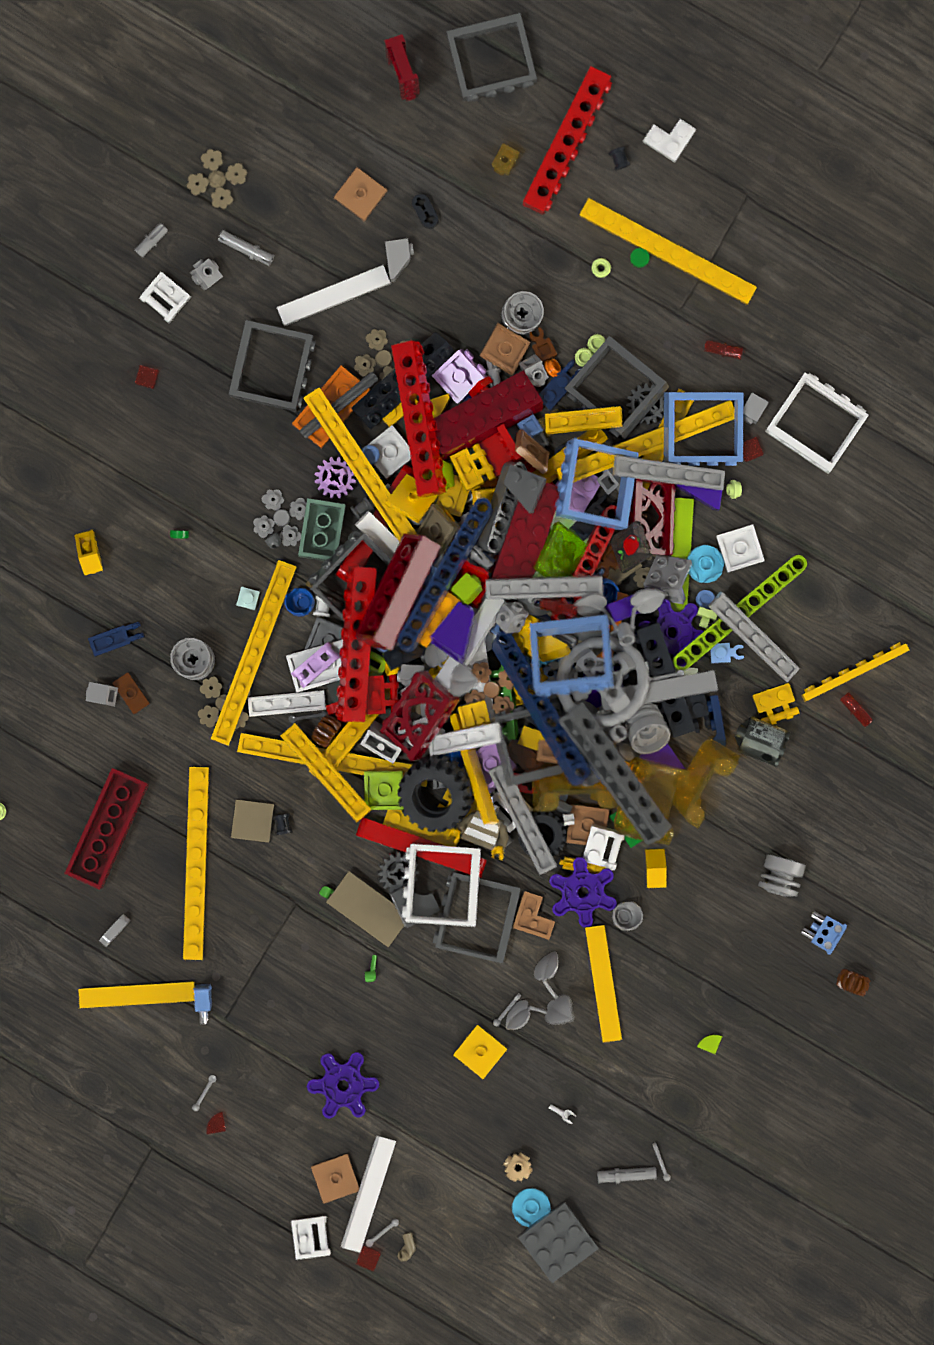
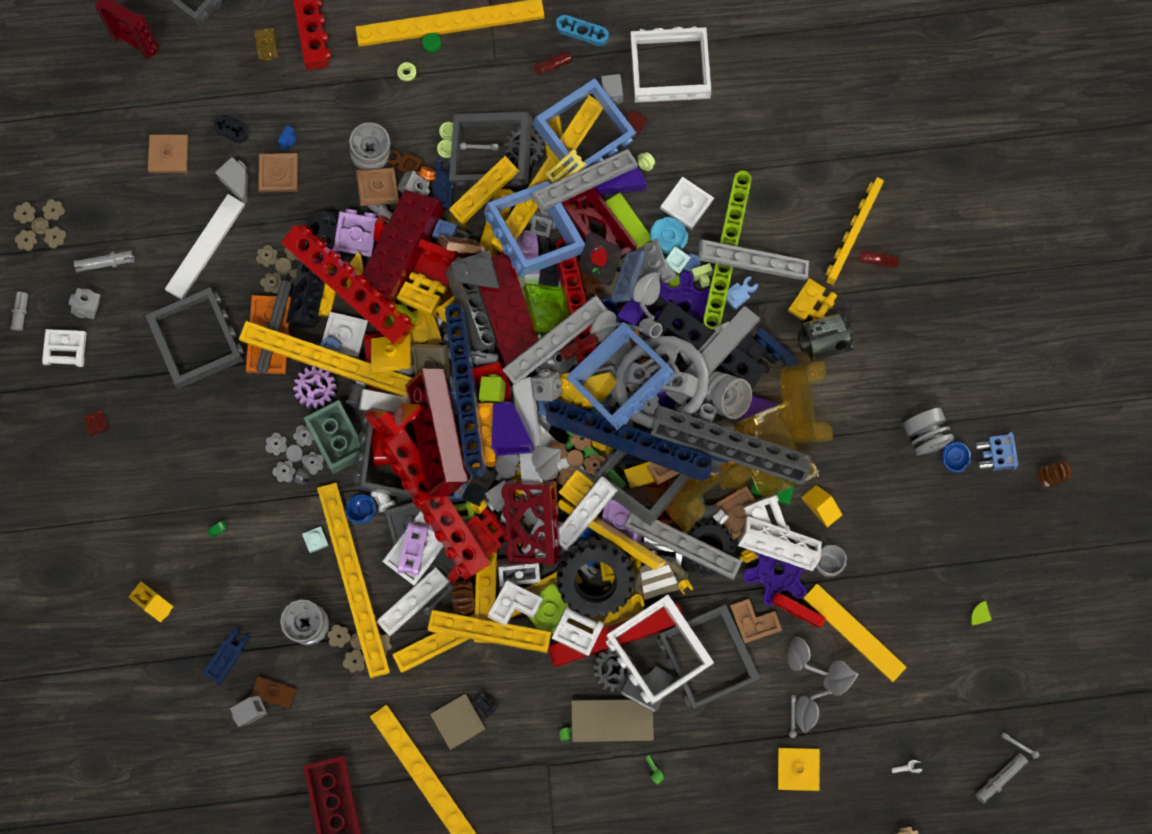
camera: 40 degrees left, 10 degrees down
none -> medium nougat plate [258,153,298,192]
none -> blue plate [278,126,296,151]
none -> red bracket [363,403,422,435]
none -> light grey hinge [460,142,499,151]
none -> white plate [488,581,543,626]
none -> light yellow tile [546,150,586,183]
none -> white plate [552,606,604,656]
none -> dark azure beam [556,15,609,46]
none -> sand blue tile [611,250,646,302]
none -> light aqua plate [665,246,691,273]
none -> white fence [738,516,822,571]
none -> red beam [771,593,826,628]
none -> blue hair [941,442,971,472]

